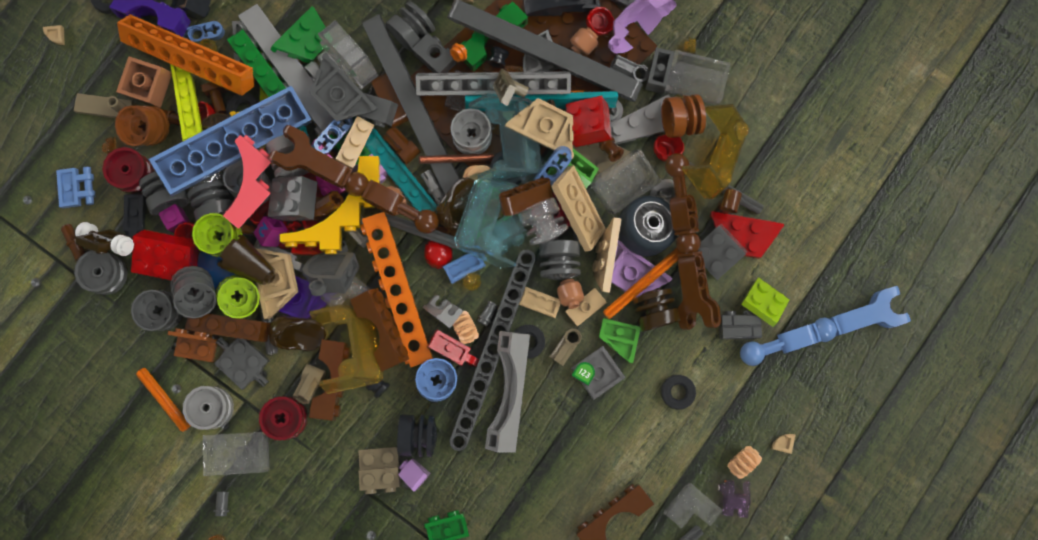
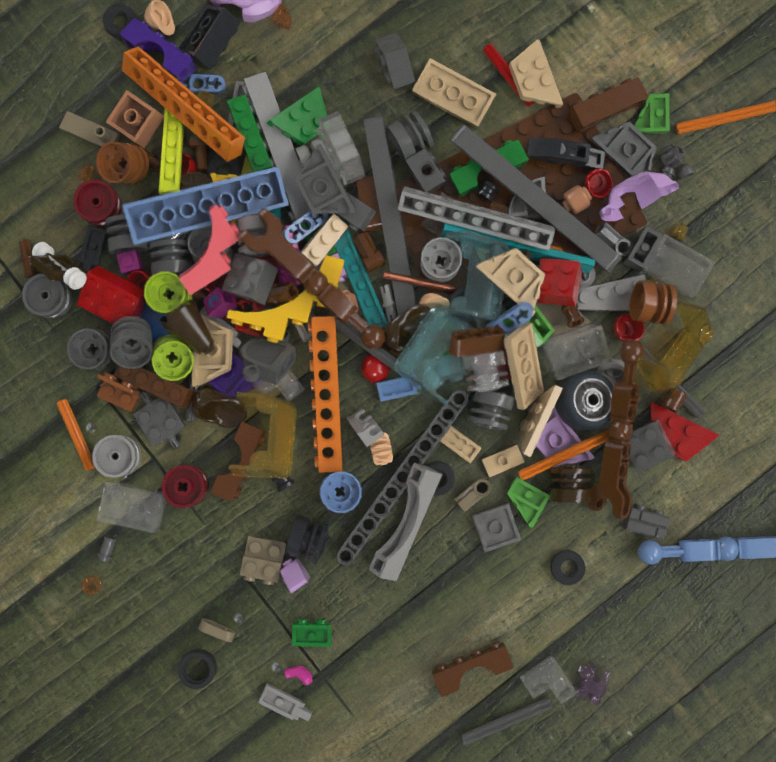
camera: 15 degrees right, 5 degrees up
tan tile [43,25,65,45] -> none
medium blue plate [56,167,96,209] -> none
dark tan piece [293,364,326,404] -> none
reddish brown arch [350,288,409,372] -> none
plate [427,330,479,367] -> none
orange plate [450,43,467,62] -> none
clear yellow plate [463,273,481,291] -> none
dark grey pin [478,301,499,327] -> none
dark tan piece [493,69,529,106] -> none
nougat head [557,279,584,309] -> none
tile [571,362,595,386] -> none
light nougat gear [727,446,762,479] -> none
lime plate [741,277,790,327] -> none
tan tile [771,434,795,454] -> none

